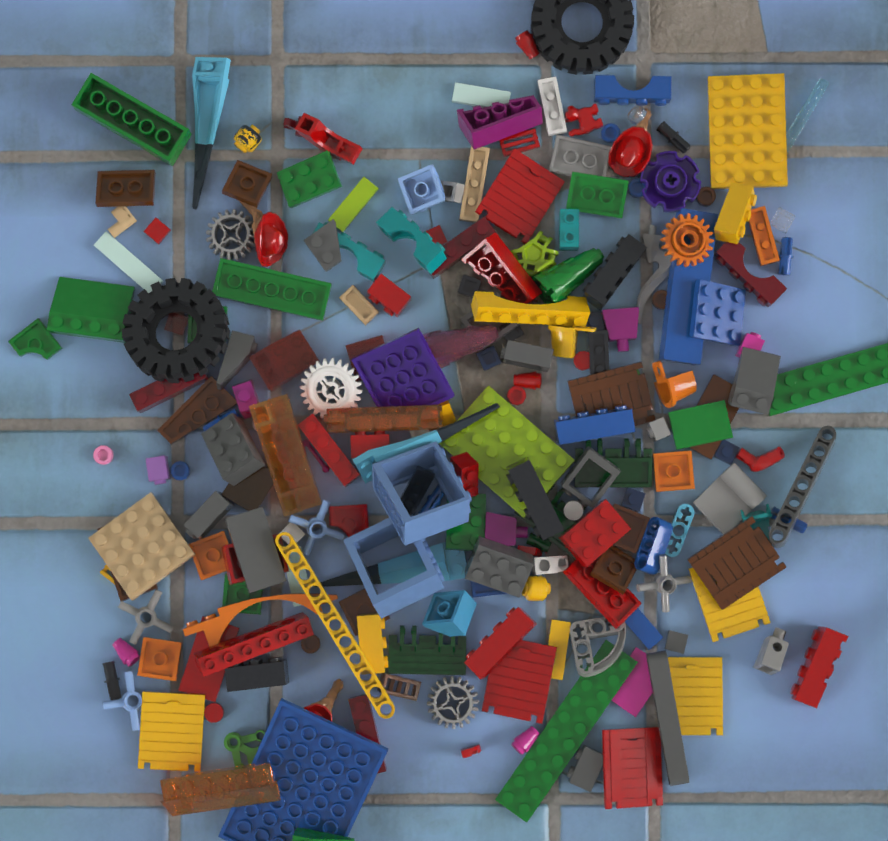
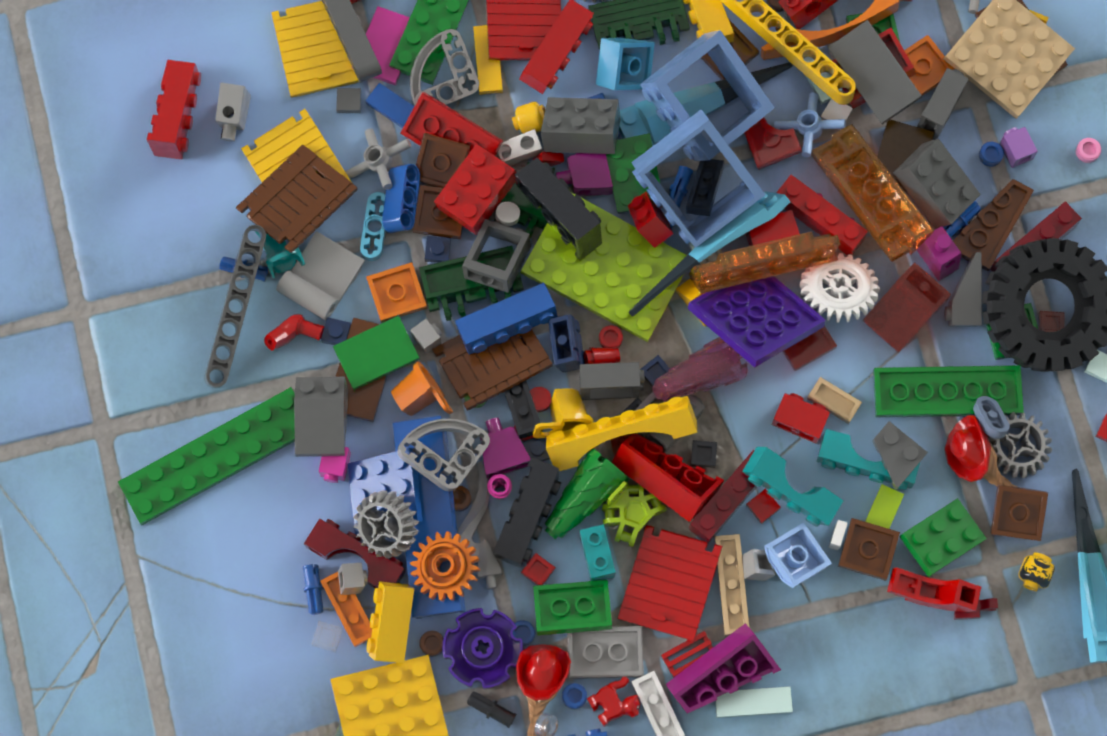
camera: 165 degrees right, 10 degrees down
none -> light grey plate [338,563,368,595]
none -> light grey gear [353,490,419,558]
none -> light grey beam [398,419,490,492]
none -> dark pink cone [487,474,512,499]
none -> red tile [521,553,556,586]
none -> dark blue brick [548,315,585,373]
none -> white tile [828,520,847,551]
none -> reddish brown plate [838,518,900,581]
none -> sand blue plate [973,396,1009,439]

